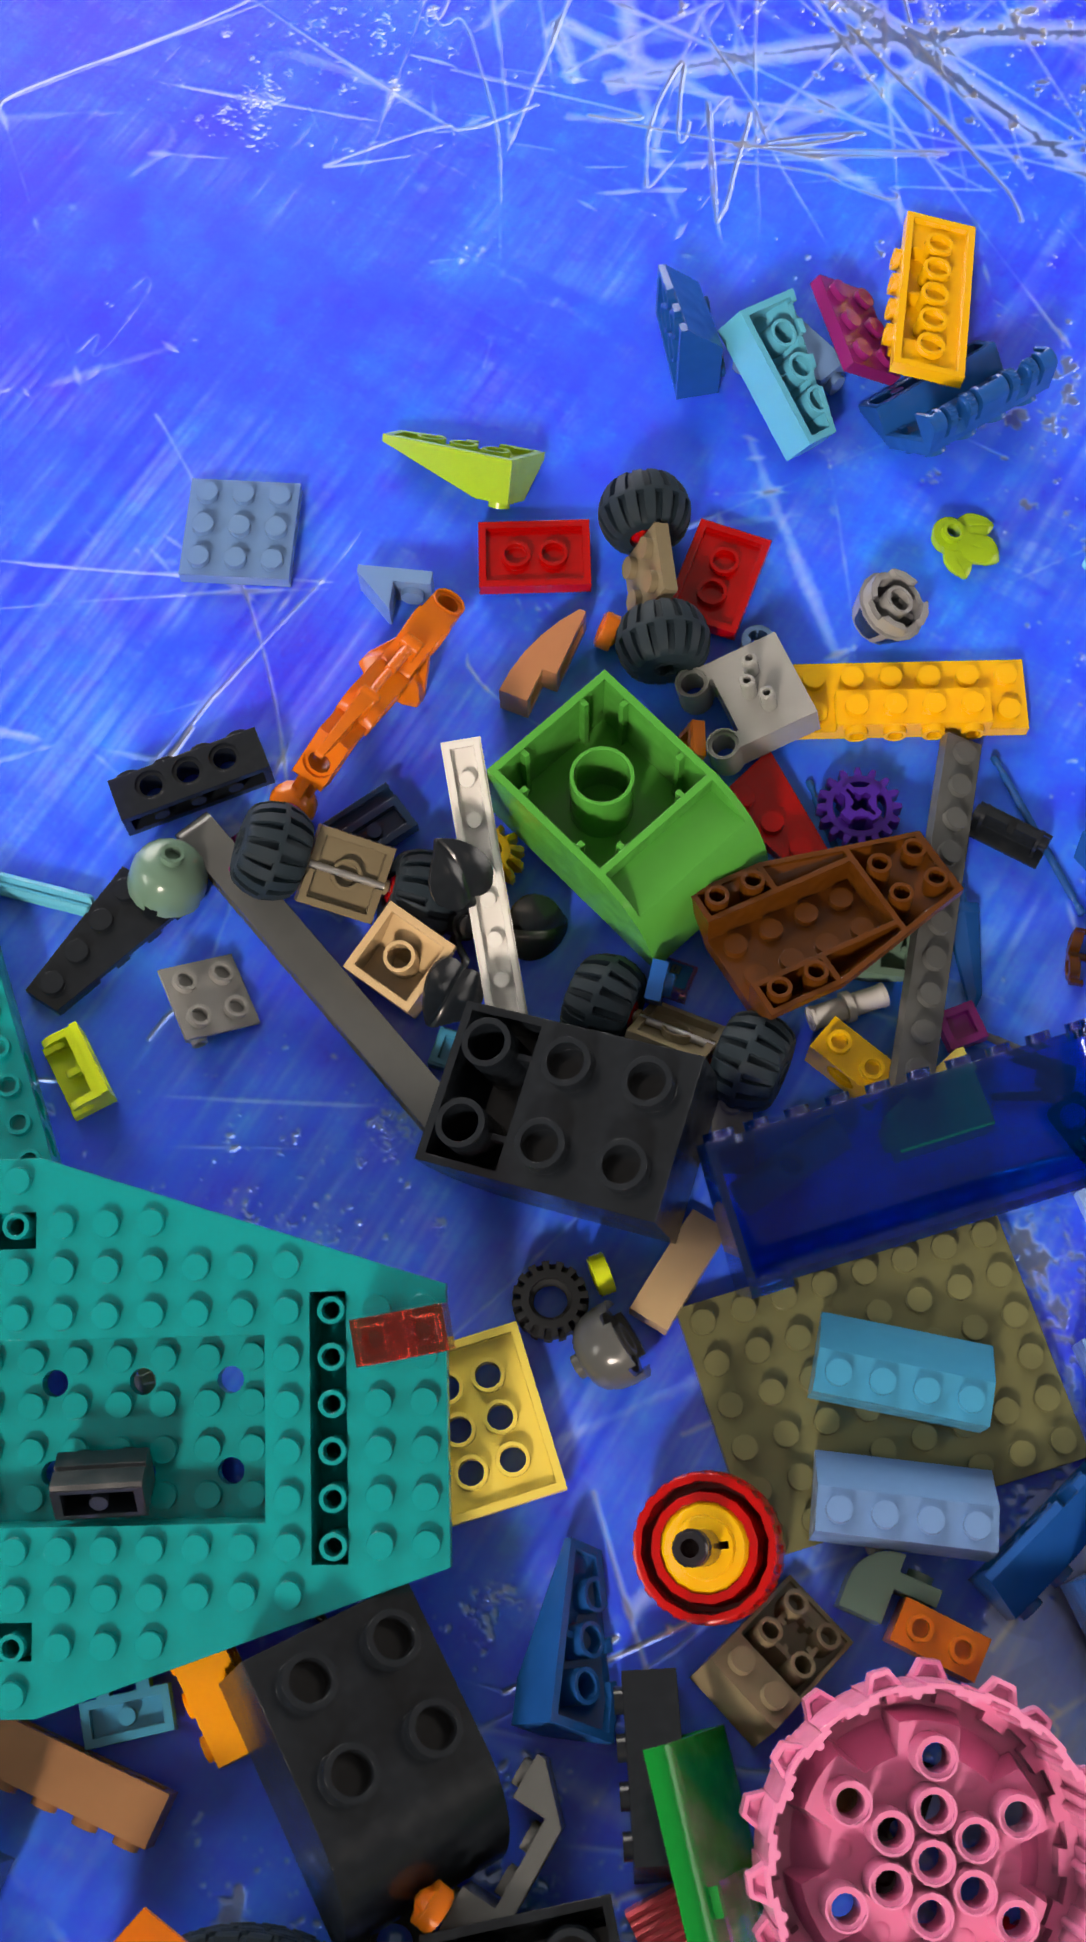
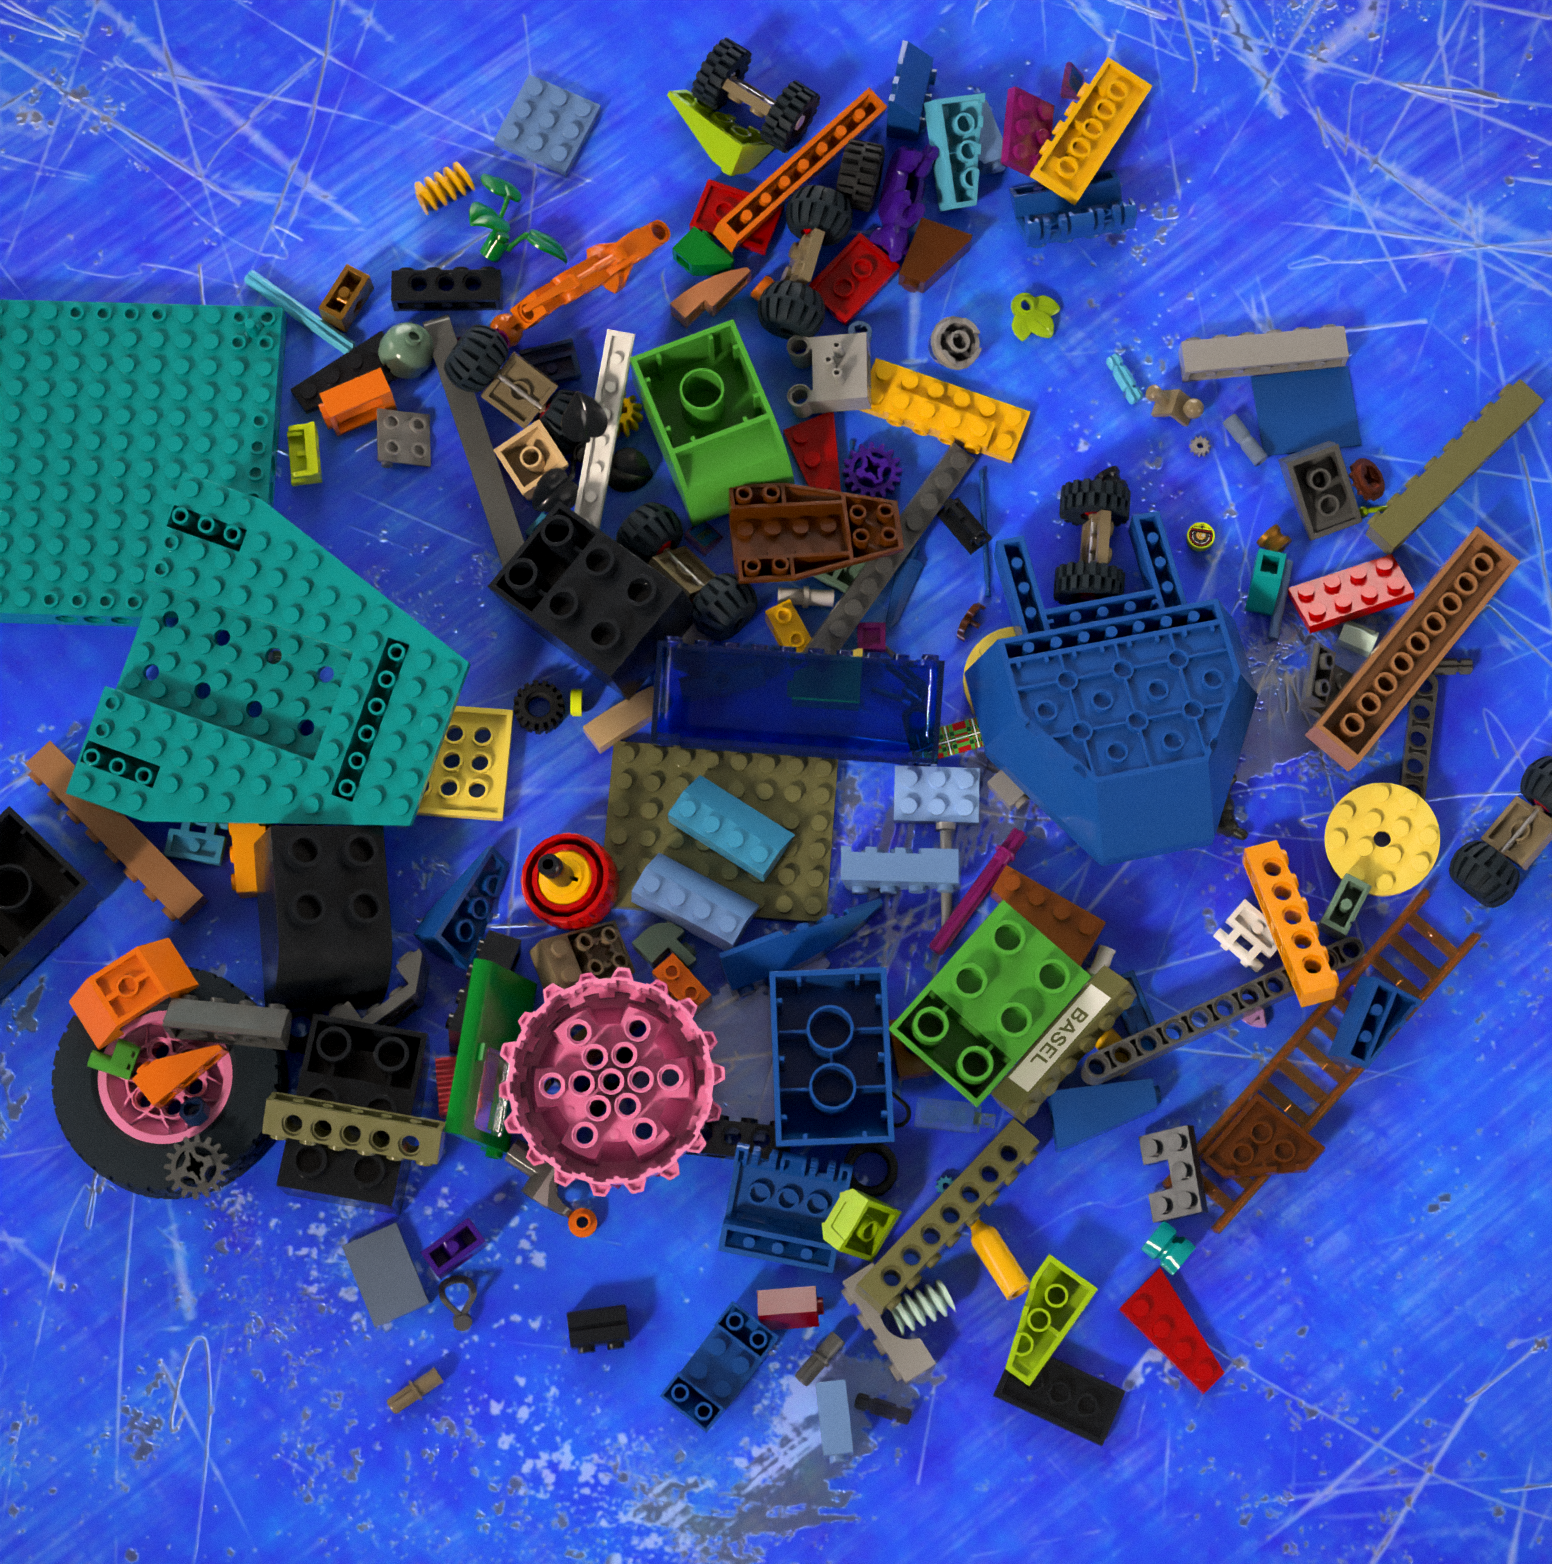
camera: 20 degrees right, 5 degrees up
black brick [49,1447,155,1521] -> none
clear red brick [349,1302,455,1367] -> none
medium blue slope [357,564,435,625] -> none
orange tile [410,1879,454,1934] -> none
dark grey cylinder [570,1300,651,1390] -> none
blue plate [644,958,676,1006] -> none
orange tile [677,719,707,760] -> none
none -> pearl gold brick [318,264,374,333]
none -> orange window [318,368,398,437]
none -> yellow piece [414,162,475,215]
none -> green plant [469,173,568,265]
none -> green slope [672,226,735,276]
none -> black plate [691,37,820,153]
none -> orange brick [713,88,888,253]
none -> black tyre [836,138,885,212]
none -> dark purple animal [869,145,939,262]
none -> reddish brown slope [898,217,973,293]
none -> clear pink slope [1060,62,1084,101]

